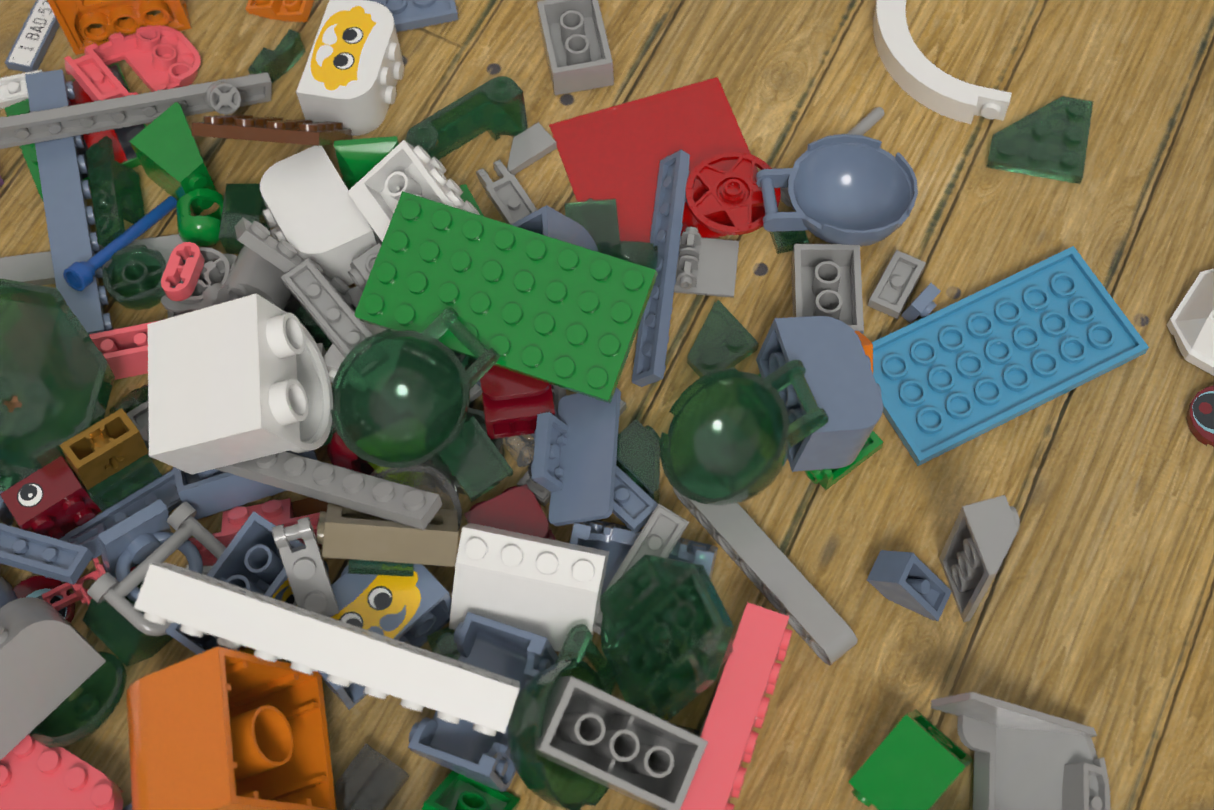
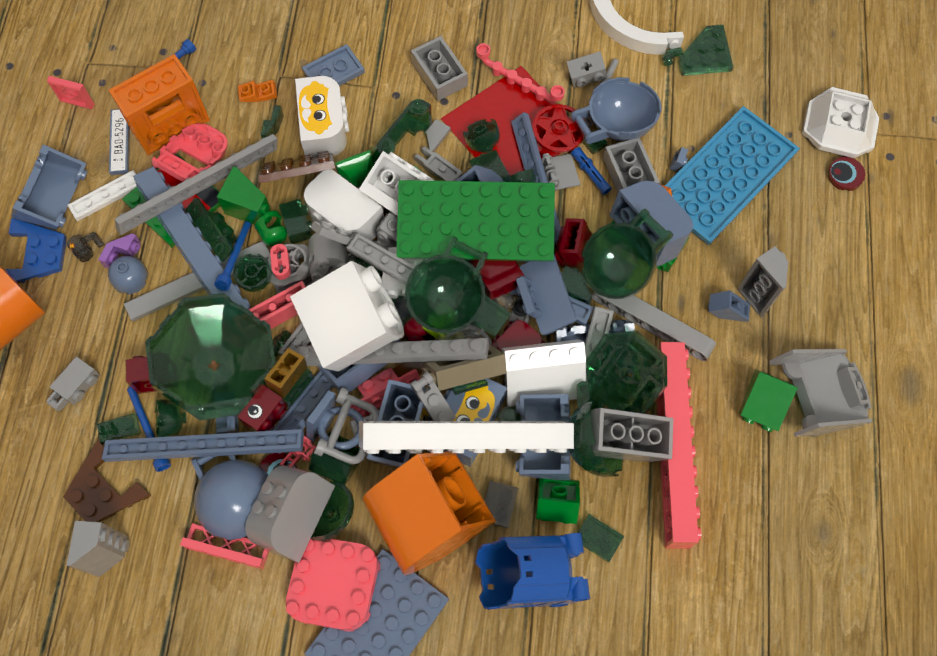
camera: 25 degrees left, 5 degrees up
light grey wheel [206,81,241,115] -> none
clear green wing [687,300,759,386] -> none
light grey plate [868,250,926,319] -> none
none -> clear green cylinder [463,119,500,153]
none -> coral bar [476,43,565,102]
none -> dark red brick [555,218,595,273]
none -> light grey brick [567,51,607,88]
none -> blue pin [571,147,612,195]
none -> clear green arm [662,47,683,66]

